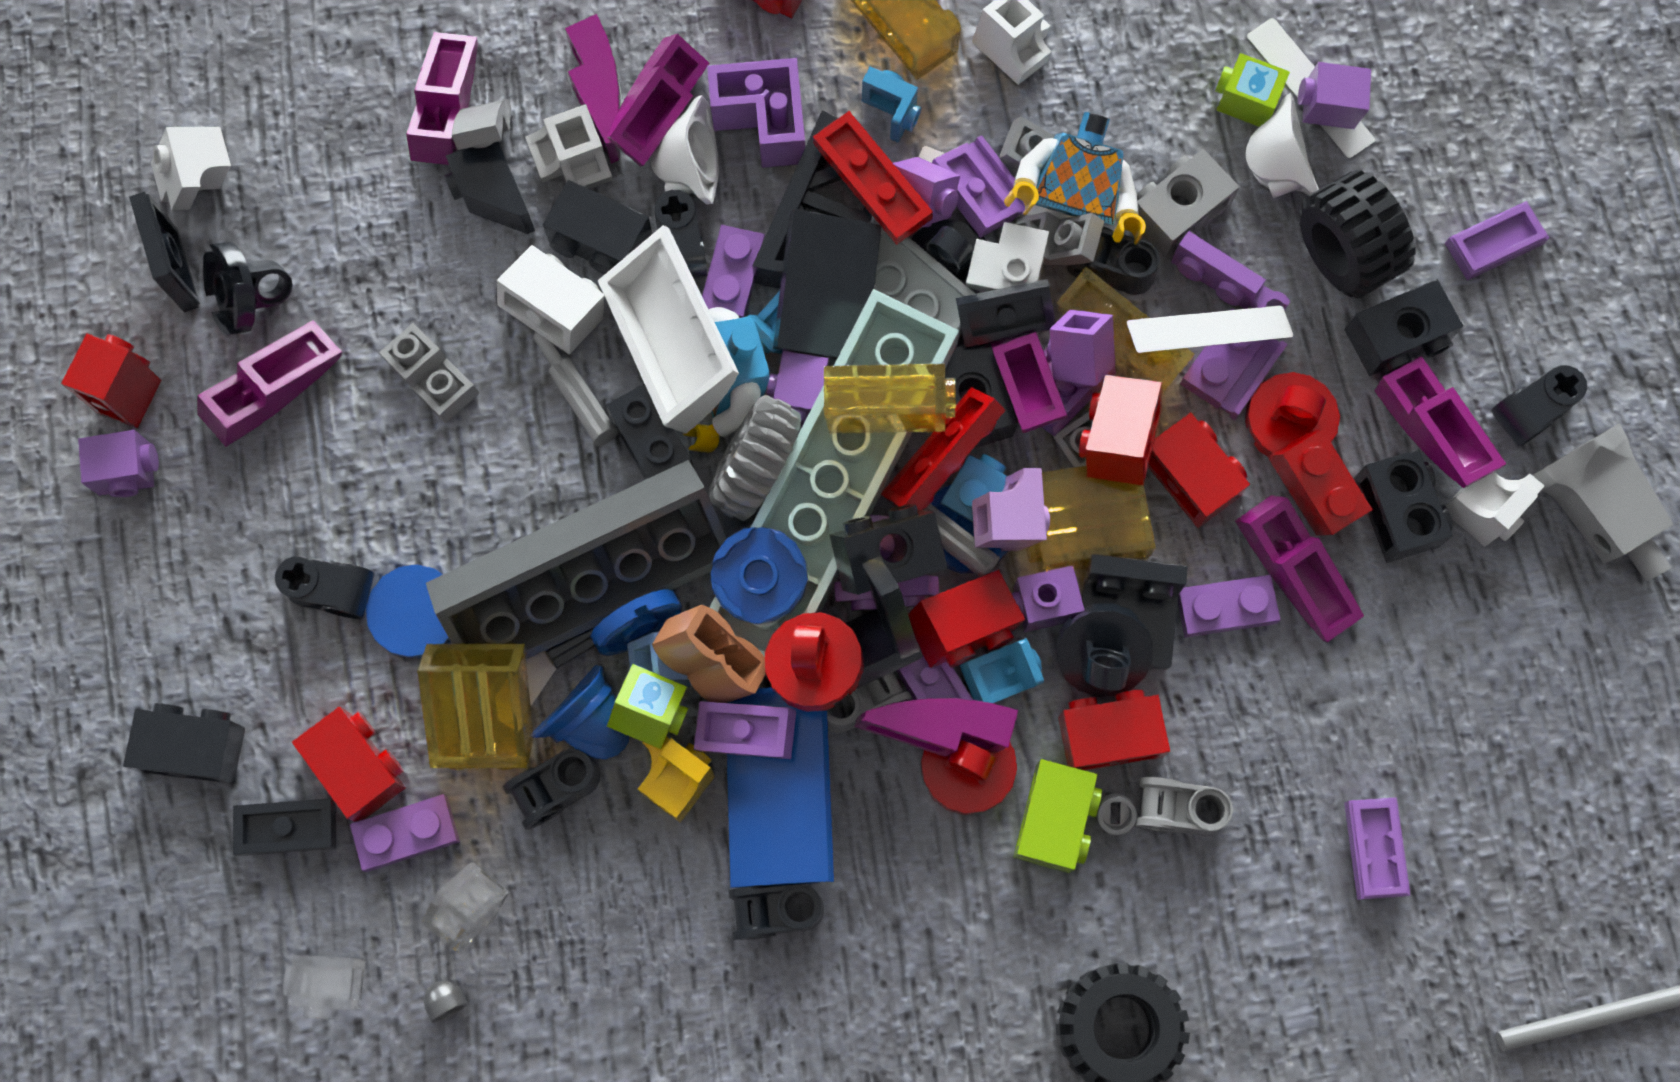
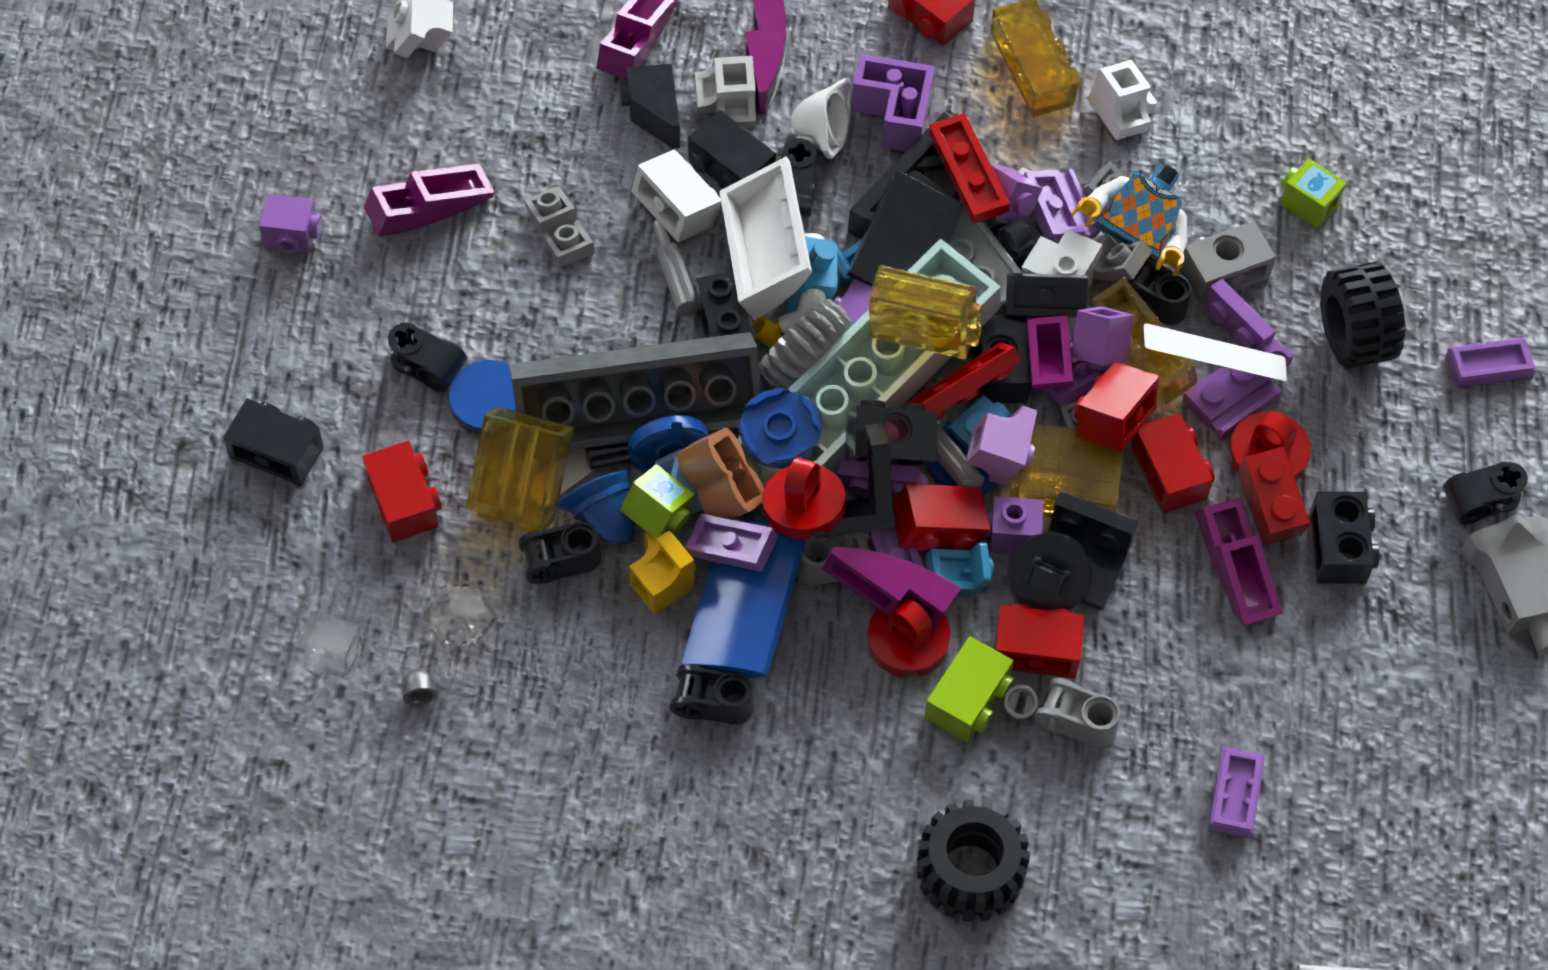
camera: 15 degrees right, 15 degrees down
red brick [61,333,162,429] -> none
black tile [129,192,200,312] -> none
black tile [203,242,293,336] -> none
black plate [233,798,336,856] -> none
medium lavender plate [350,794,460,872] -> none
light grey slope [452,99,511,150] -> none
magenta slope [606,33,710,167] -> none
medium lavender plate [702,225,765,318] -> none
dark azure bracket [862,66,922,143] -> none
medium lavender plate [1177,575,1280,638] -> none
white hat [1246,93,1319,198] -> none
white sticker [1247,18,1375,158] -> none
medium lavender brick [1298,62,1371,129] -> none
black brick [1344,279,1463,377] -> none
magenta slope [1374,356,1506,488] -> none
white brick [1446,472,1544,547] -> none

